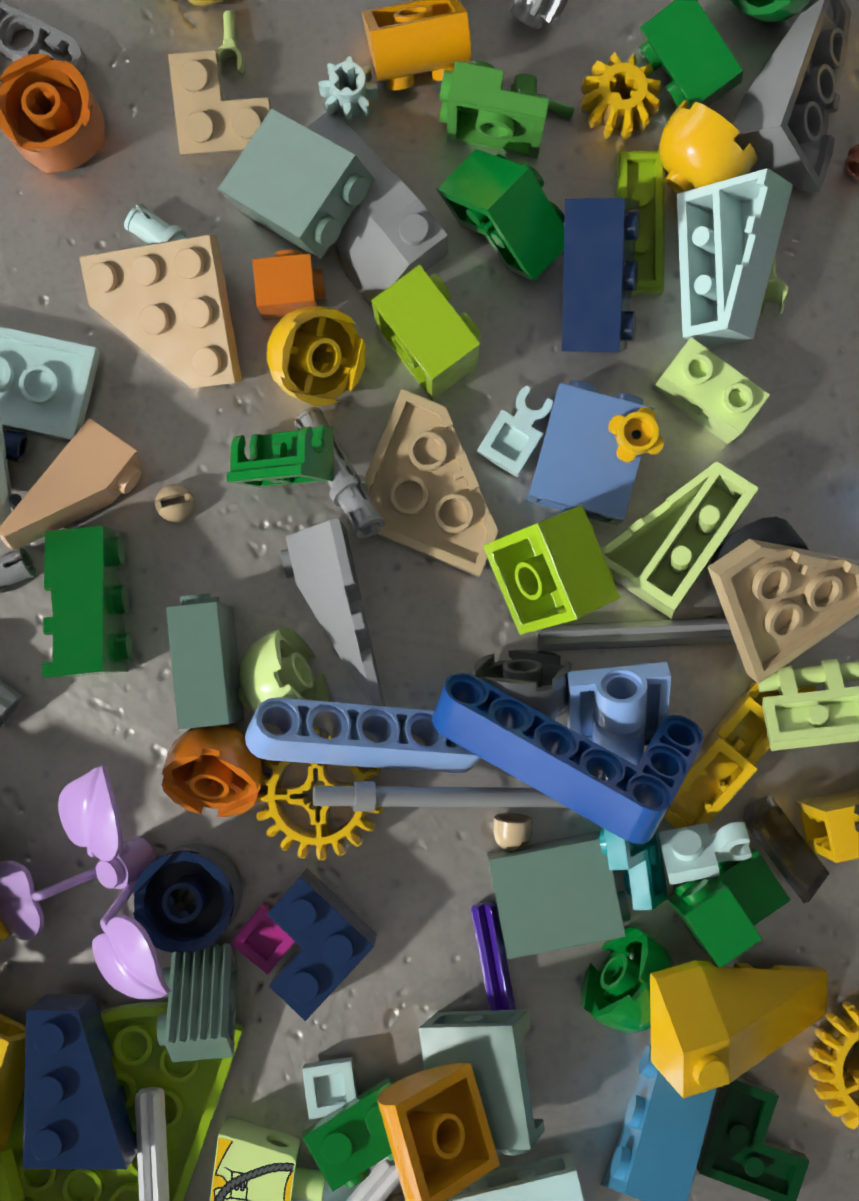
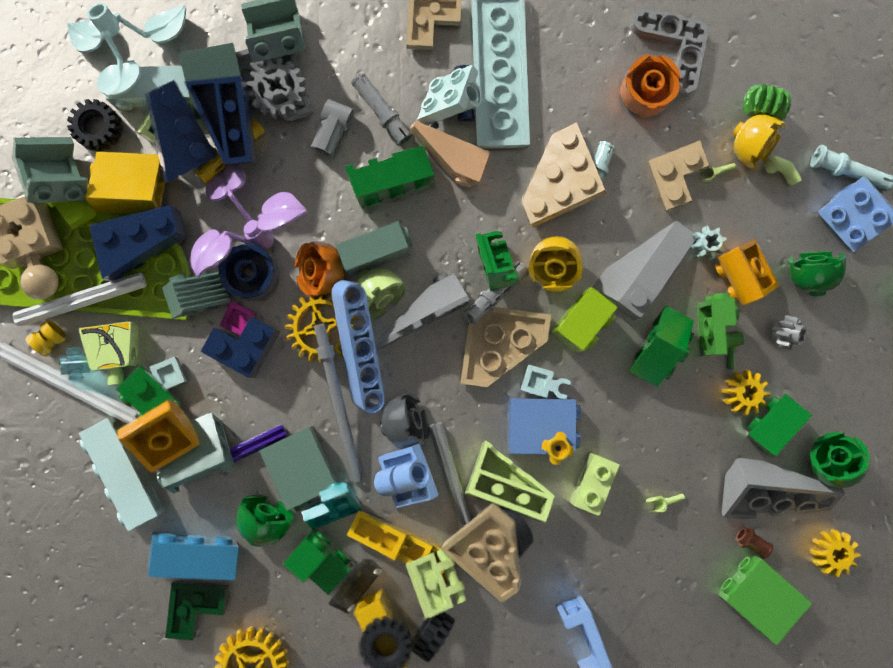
camera: 65 degrees right, 0 degrees up
tan hinge [155,484,196,524] -> none
sand green brick [218,108,375,260] -> none
orange brick [252,249,326,320] -> none
blue beam [432,673,704,844] -> none
lime brick [483,505,620,635] -> none
tan hinge [493,813,533,851] -> none
dark blue wedge [562,198,640,353] -> none
lime tile [615,151,665,295] -> none
yellow wedge [650,960,828,1099] -> none
light aqua plate [658,822,752,885] -> none
yellow cylinder [659,100,758,194] -> none
light aqua wedge [677,168,793,347] -> none

